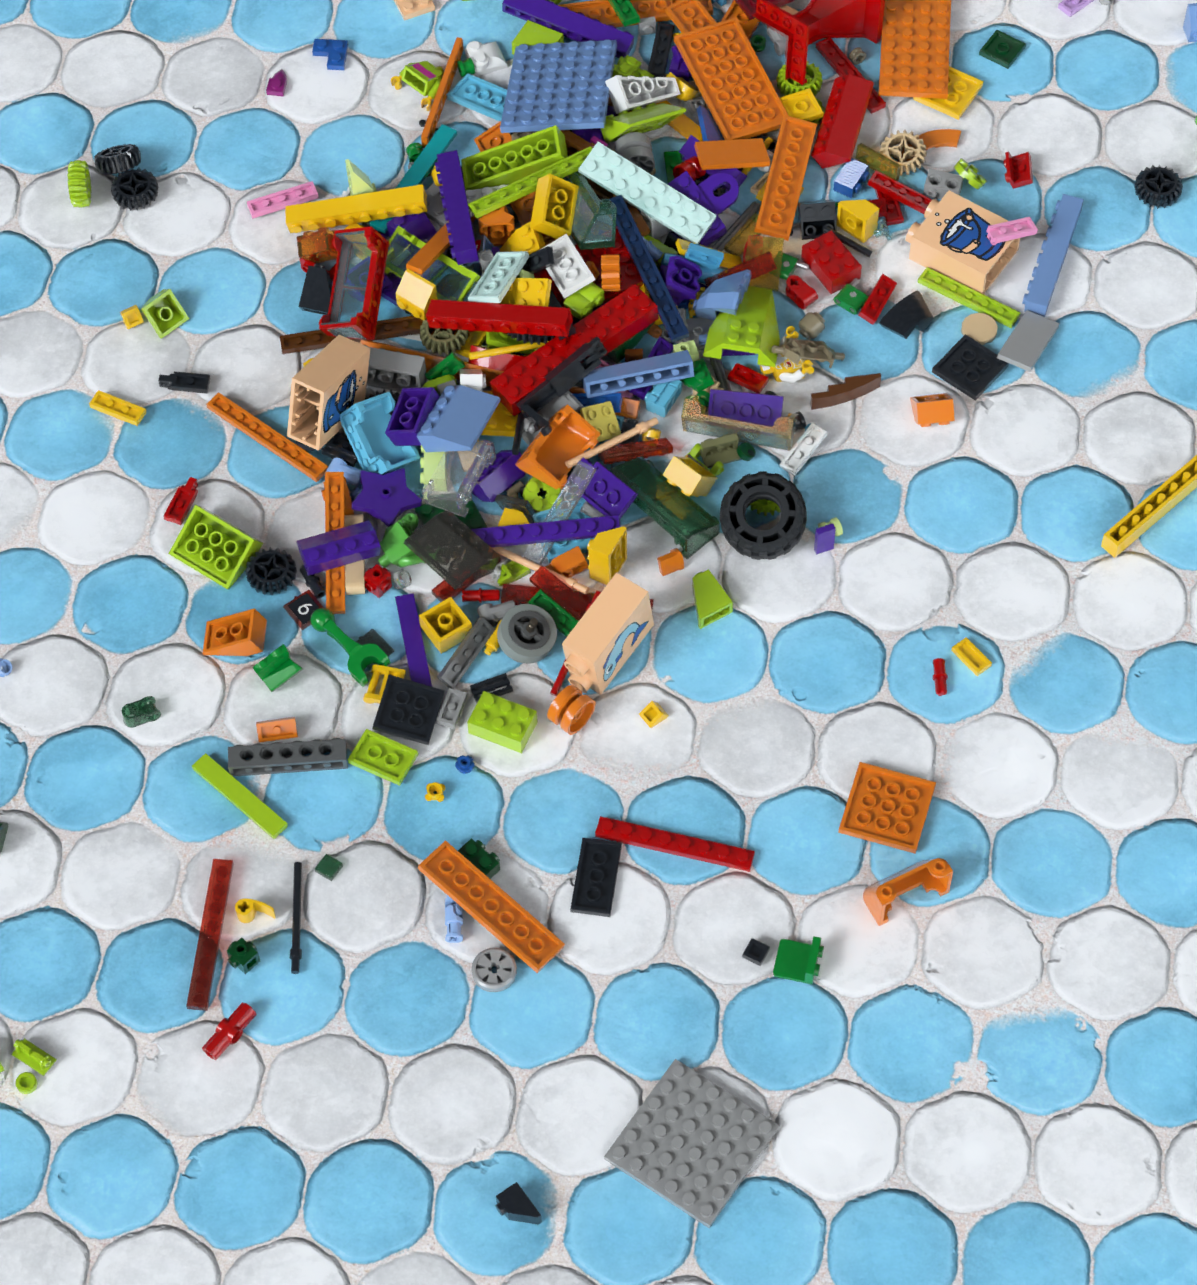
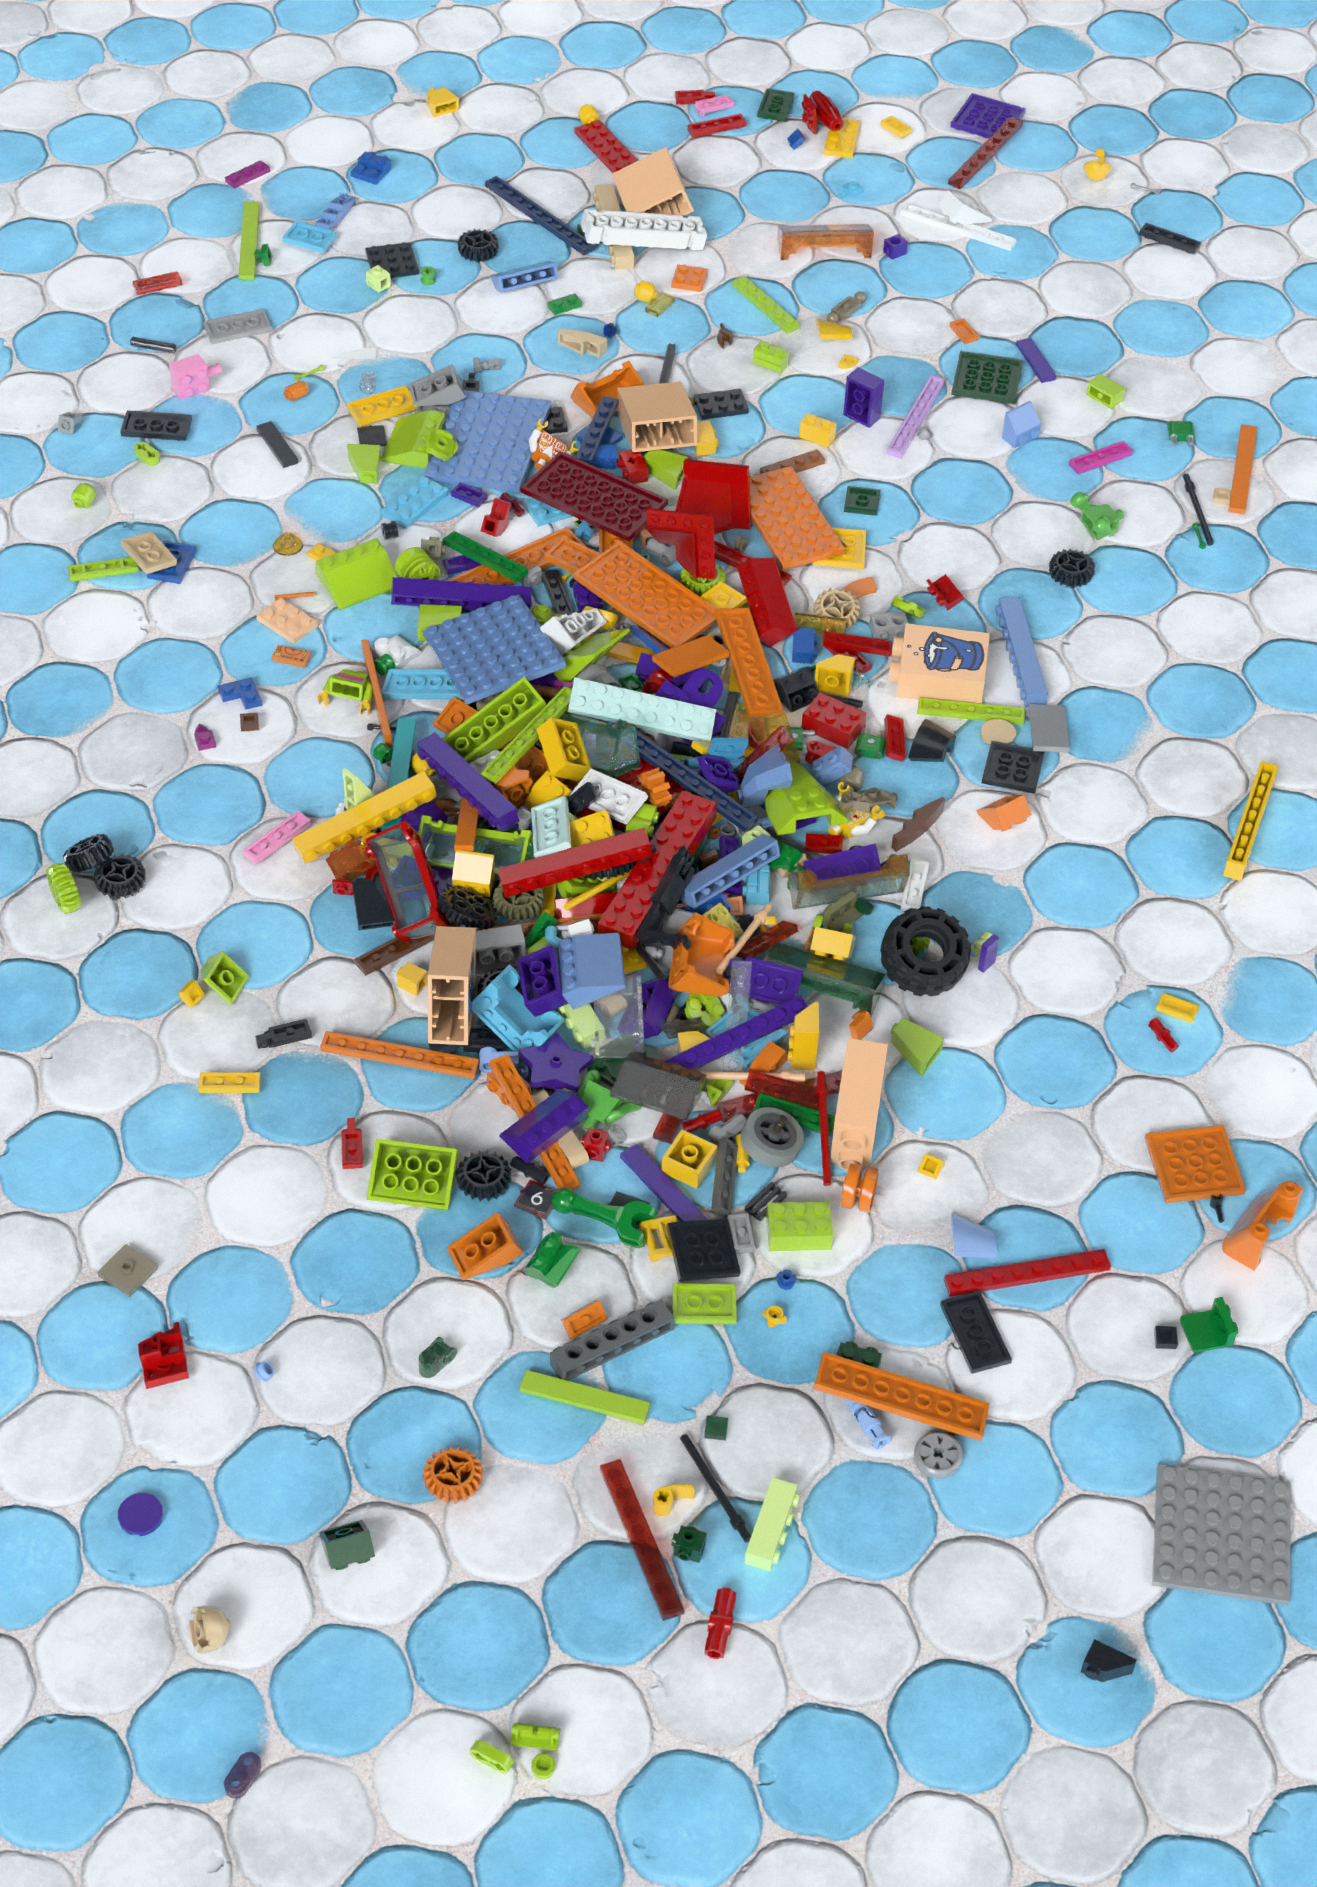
camera: 30 degrees left, 10 degrees down
bright pink hinge [986,217,1038,245] -> none
none -> reddish brown plate [240,712,259,732]
none -> orange tile [272,645,311,668]
none -> orange gear [423,1445,483,1504]
none -> reddish brown hand [433,798,460,817]
none -> black gear [437,885,498,930]
none -> medium azure arm [545,925,562,948]
none -> yellowish green brick [744,1477,800,1571]
none -> medium blue brick [812,746,853,787]
none -> light blue slope [951,1213,997,1258]
none -> black hand [1210,1194,1224,1223]

